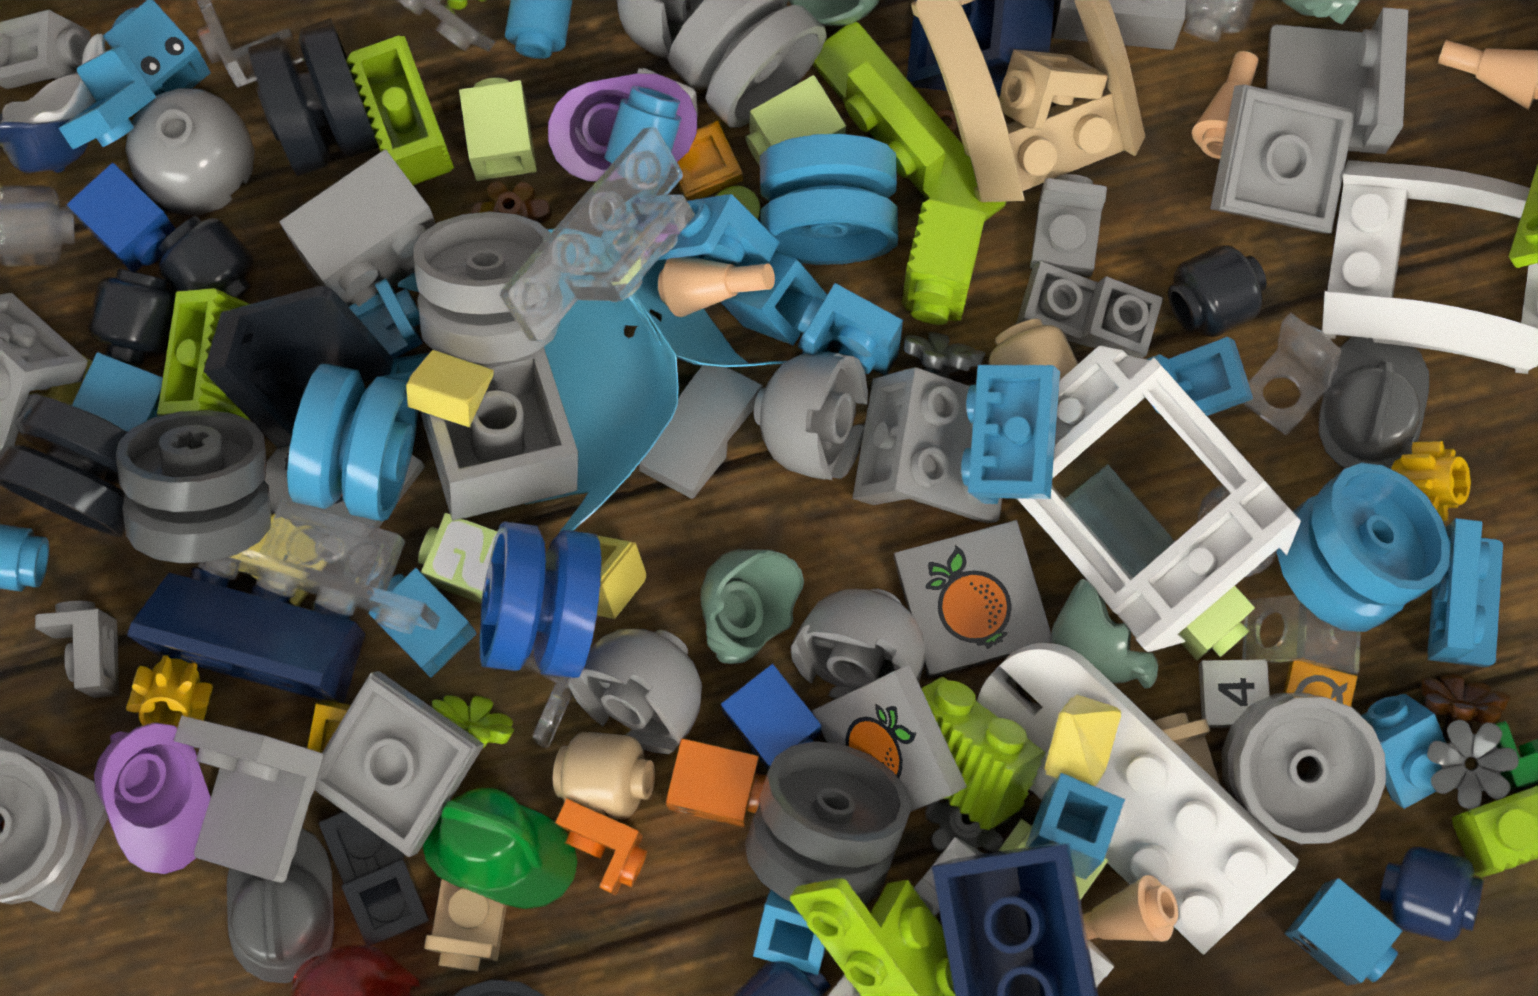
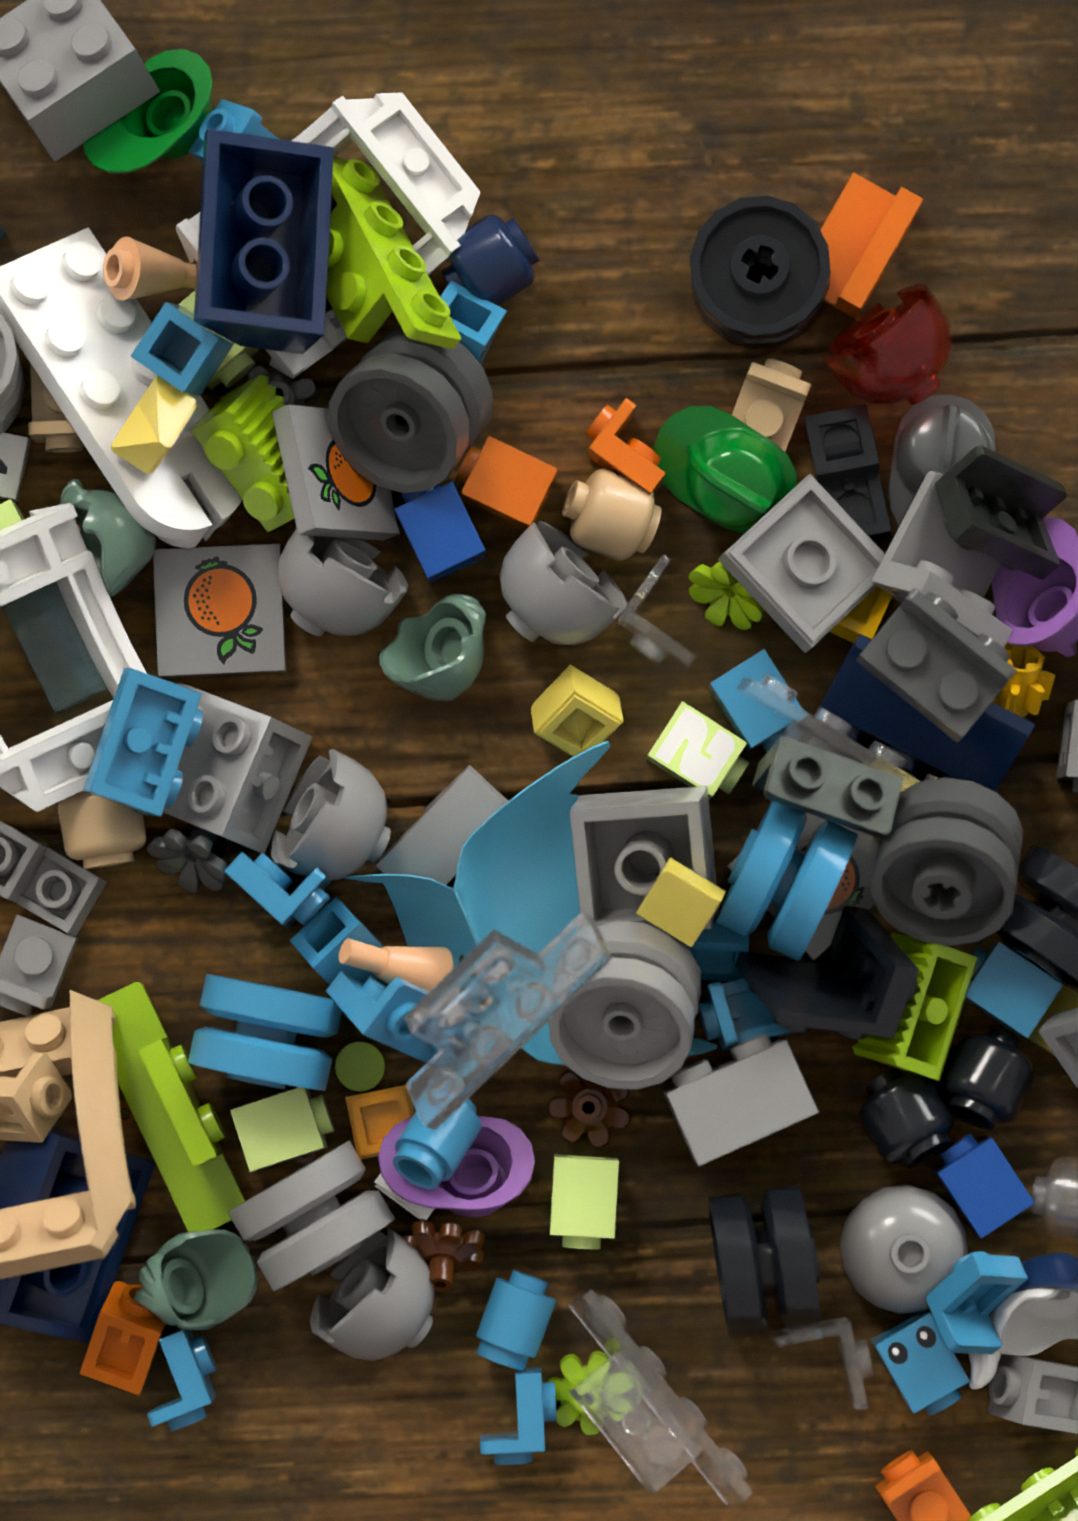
camera: 170 degrees left, 10 degrees up
lime brick [347,36,454,185] -> none
blue wheel [480,522,601,678] -> none
lime brick [902,199,986,325] -> none
none -> reddish brown plant [403,1221,485,1292]
none -> pearl dark grey bracket [752,735,903,839]
none -> dark grey bracket [856,588,1017,743]
none -> pearl dark grey bracket [934,445,1067,580]

